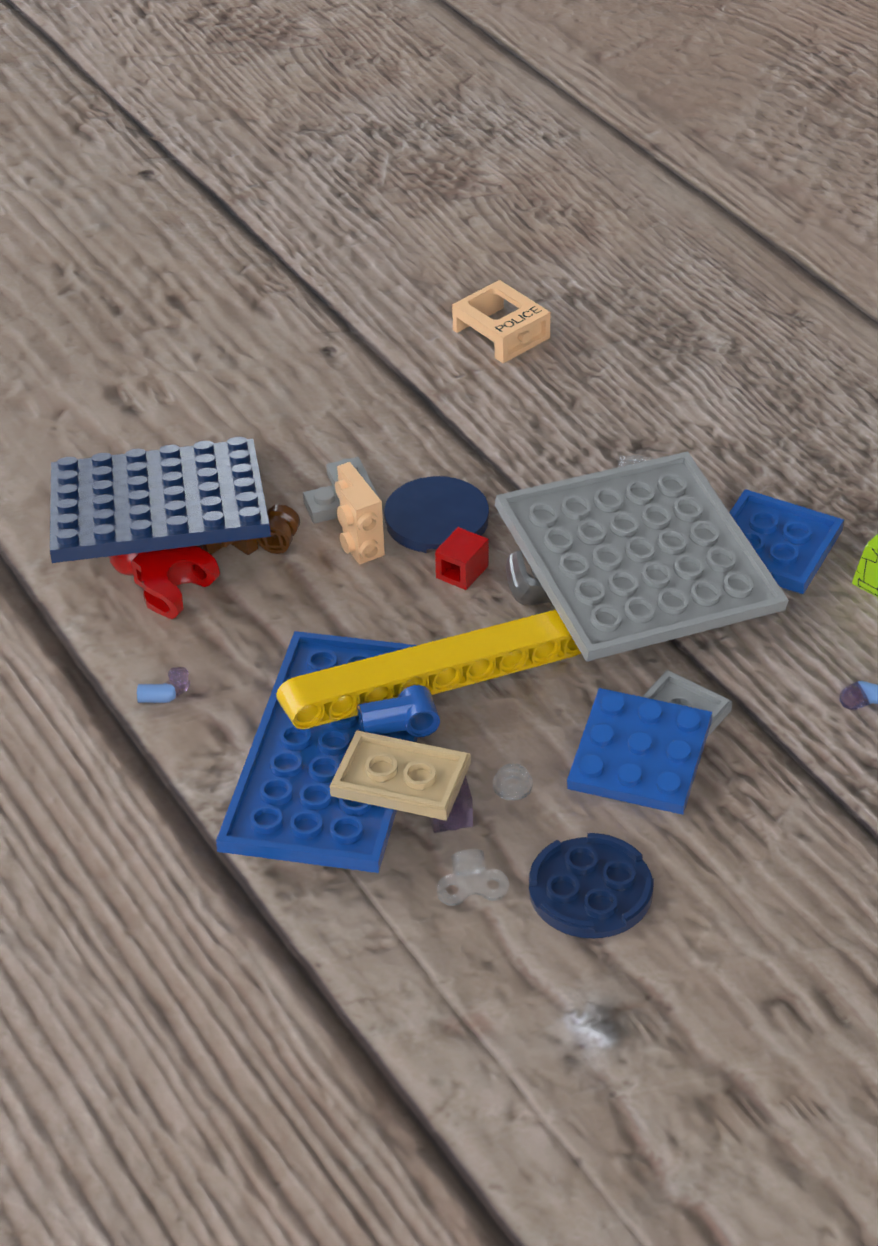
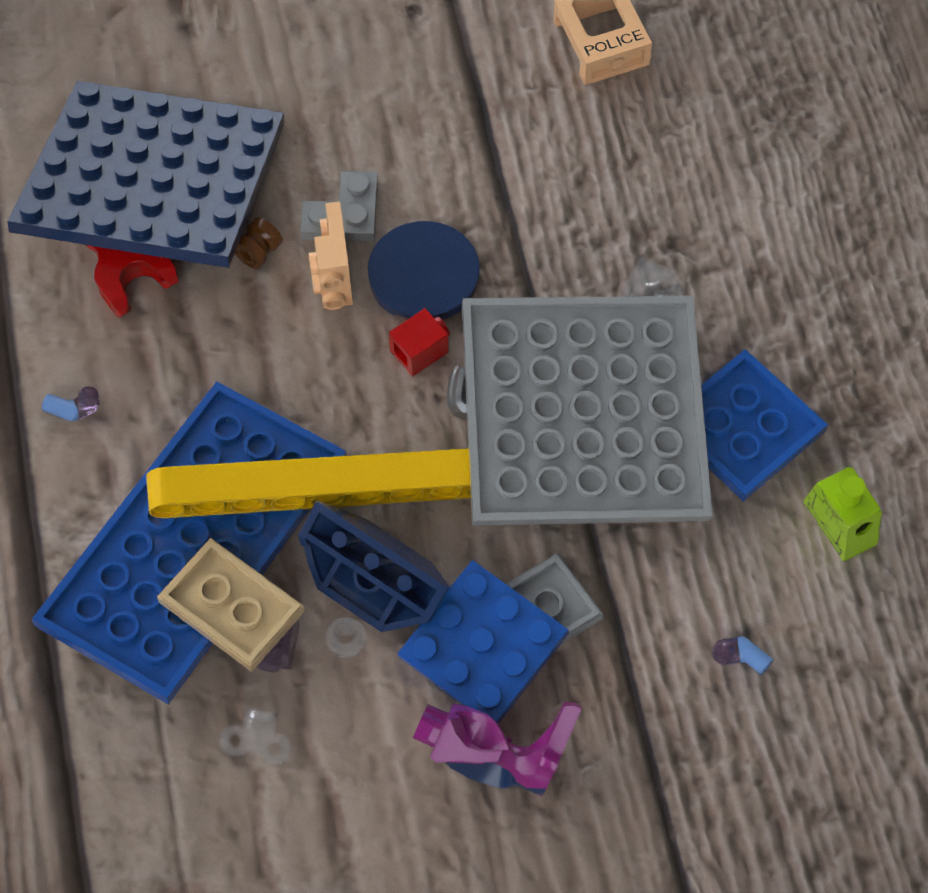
camera: 20 degrees right, 20 degrees up
blue piece [357,685,440,737] -> none
dark blue tile [529,833,654,939] -> none
none -> dark blue wedge [298,501,450,633]
none -> magenta hips [413,702,582,797]

